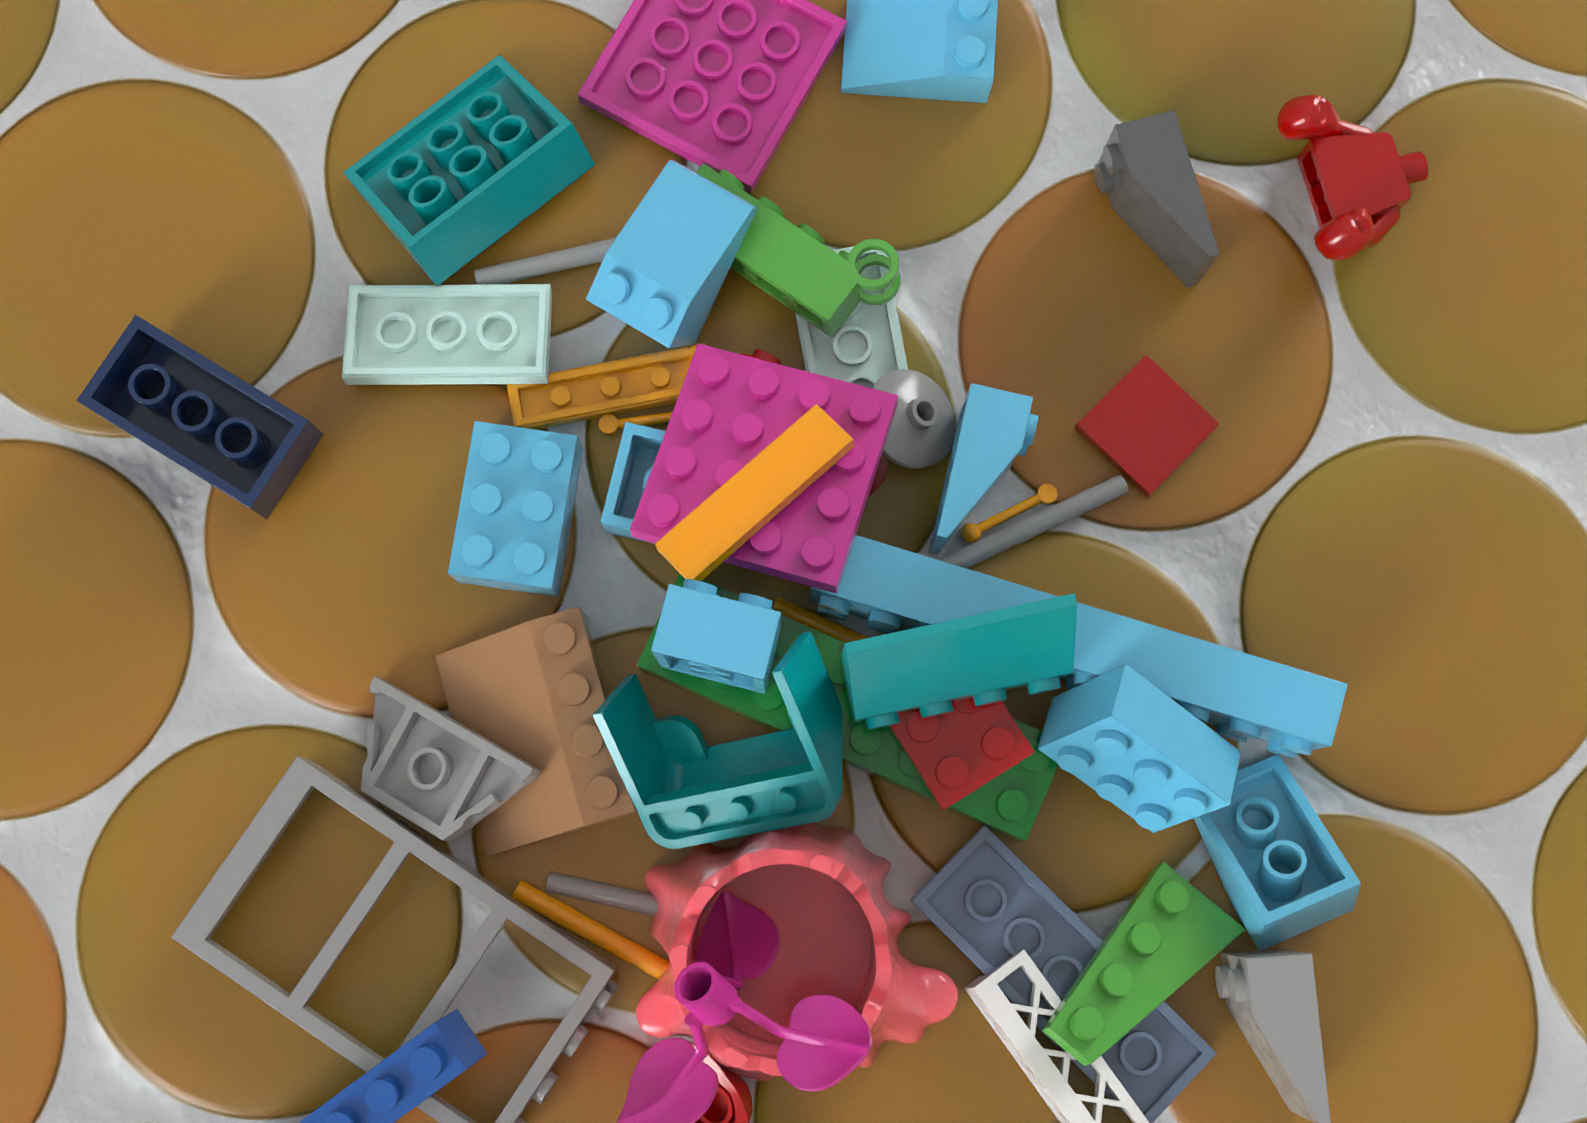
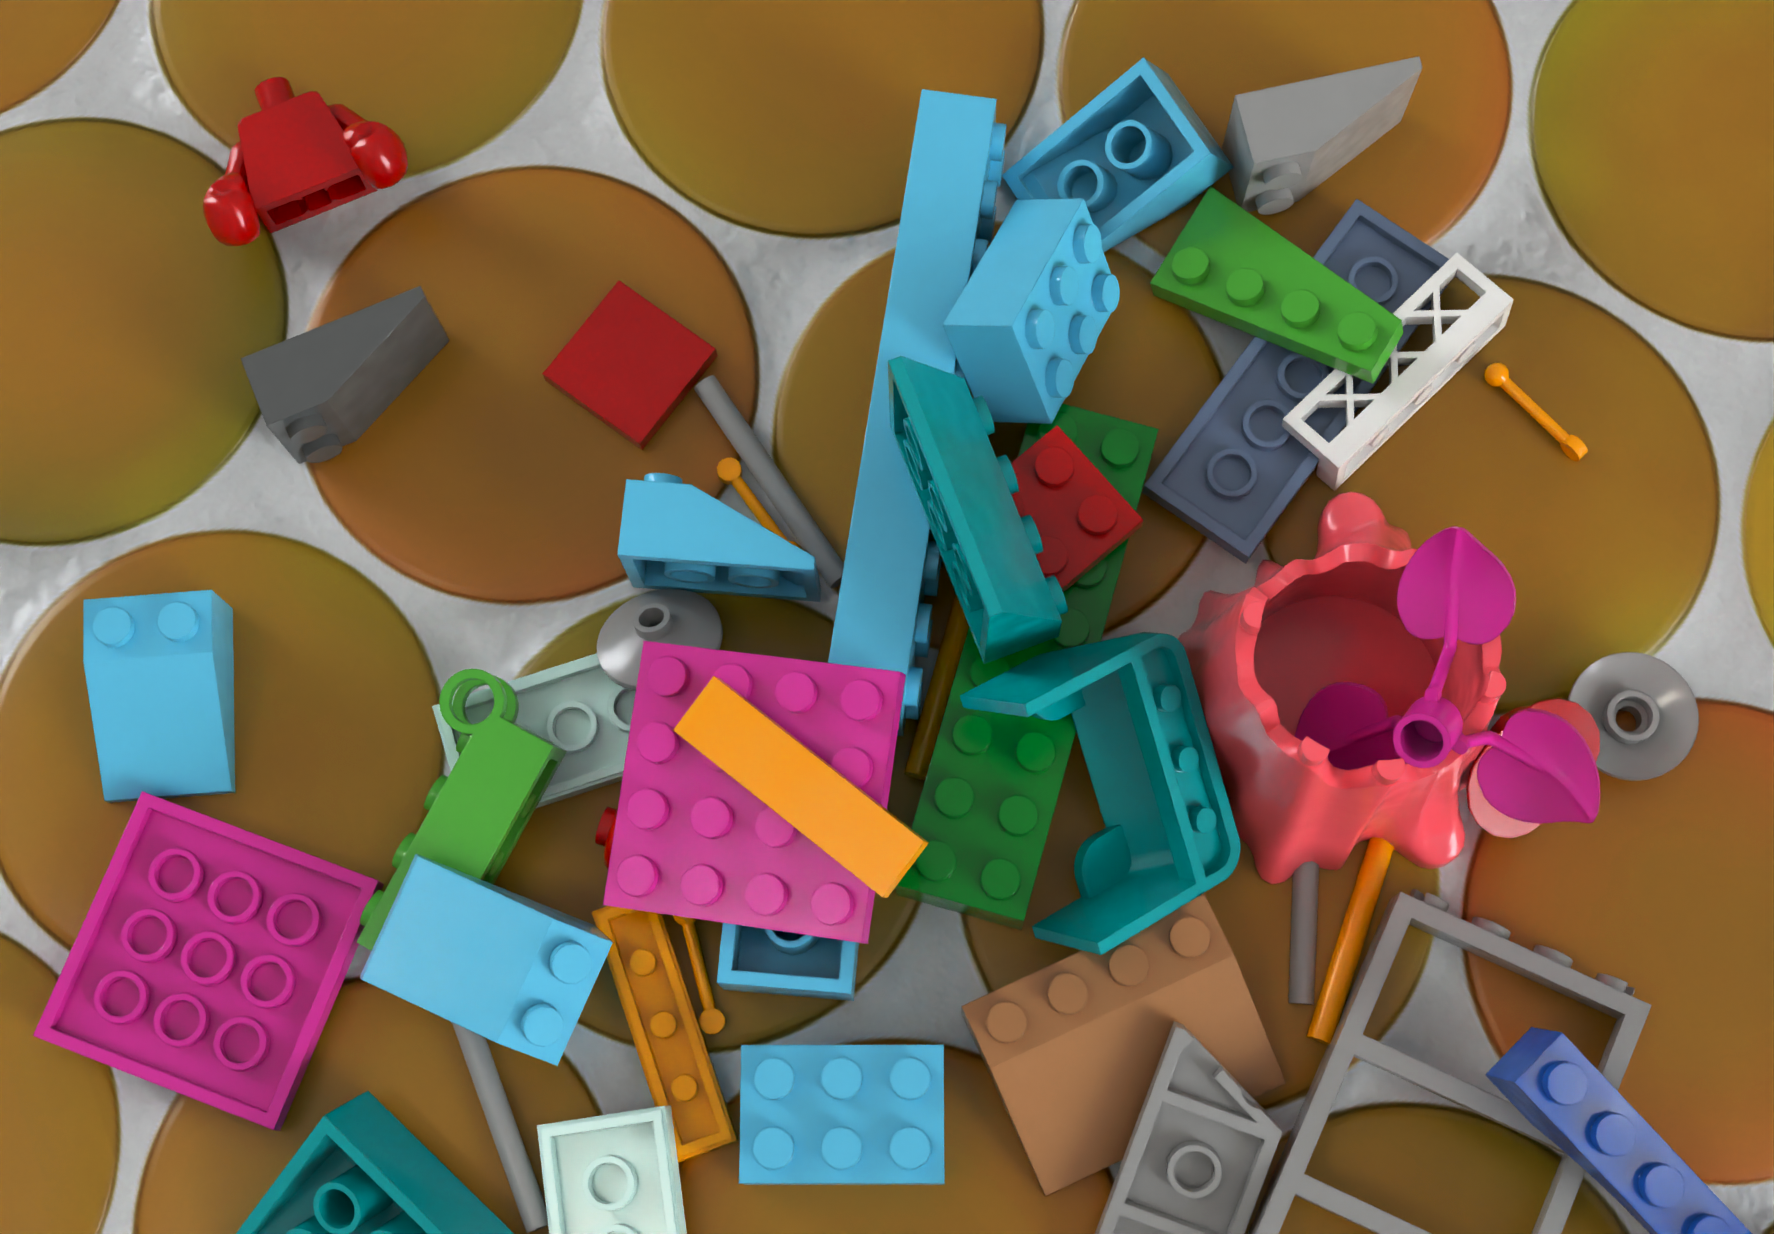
camera: 90 degrees left, 5 degrees down
medium azure brick [651,579,781,694] -> none

